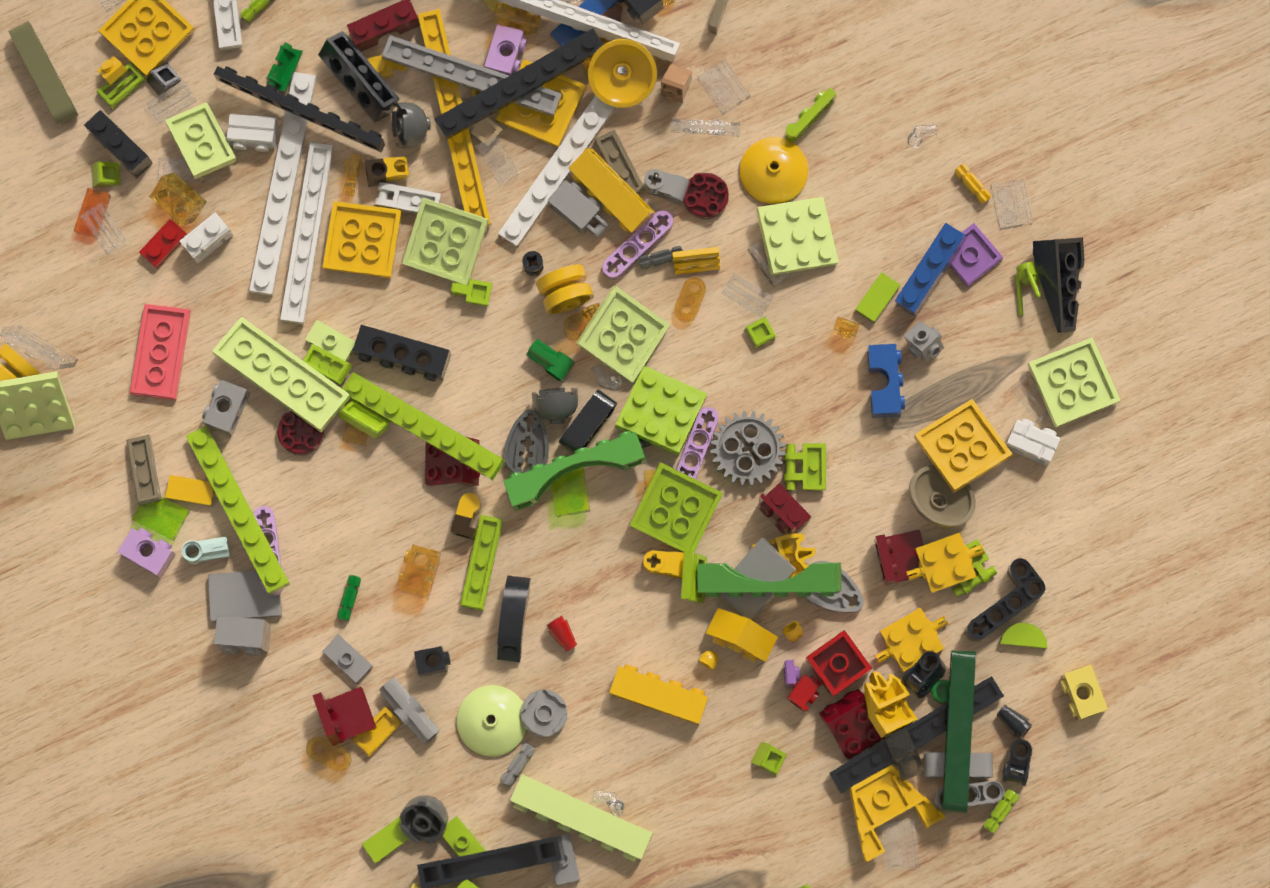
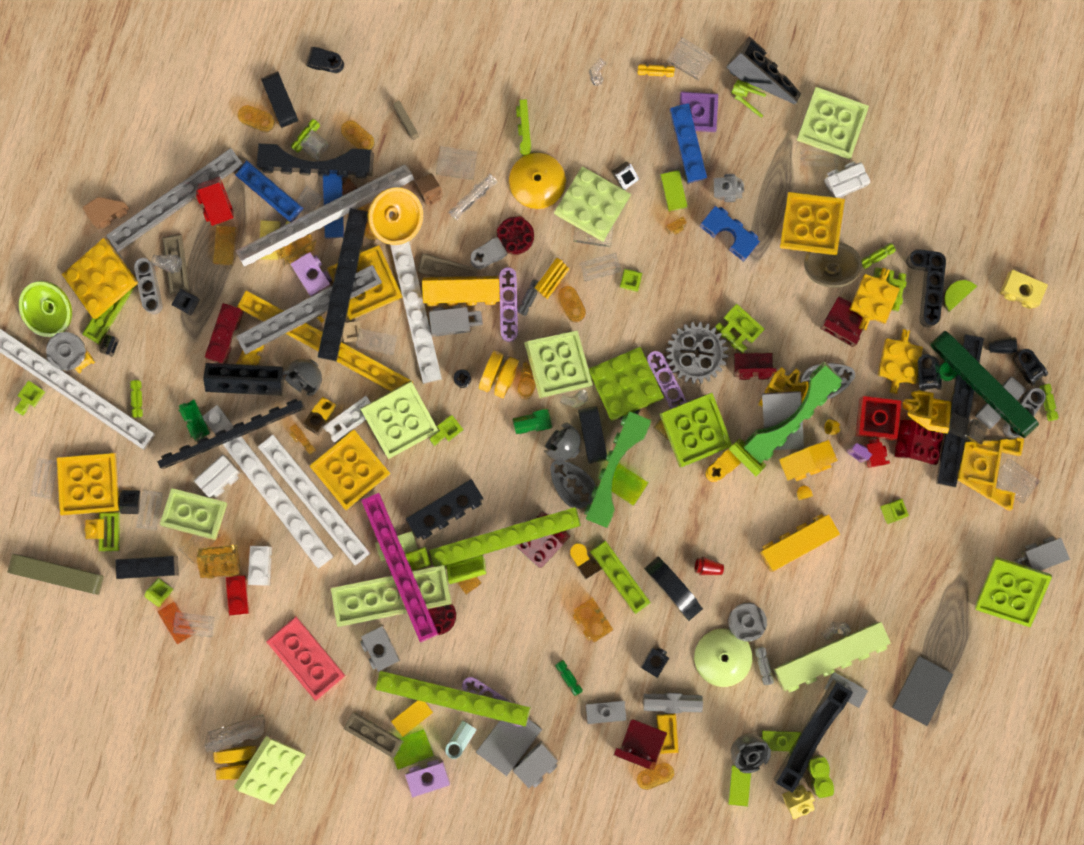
camera: 60 degrees left, 5 degrees up
none -> dark pink plate [361,493,439,643]
none -> slope [612,162,640,190]
none -> lime axle [861,243,896,269]

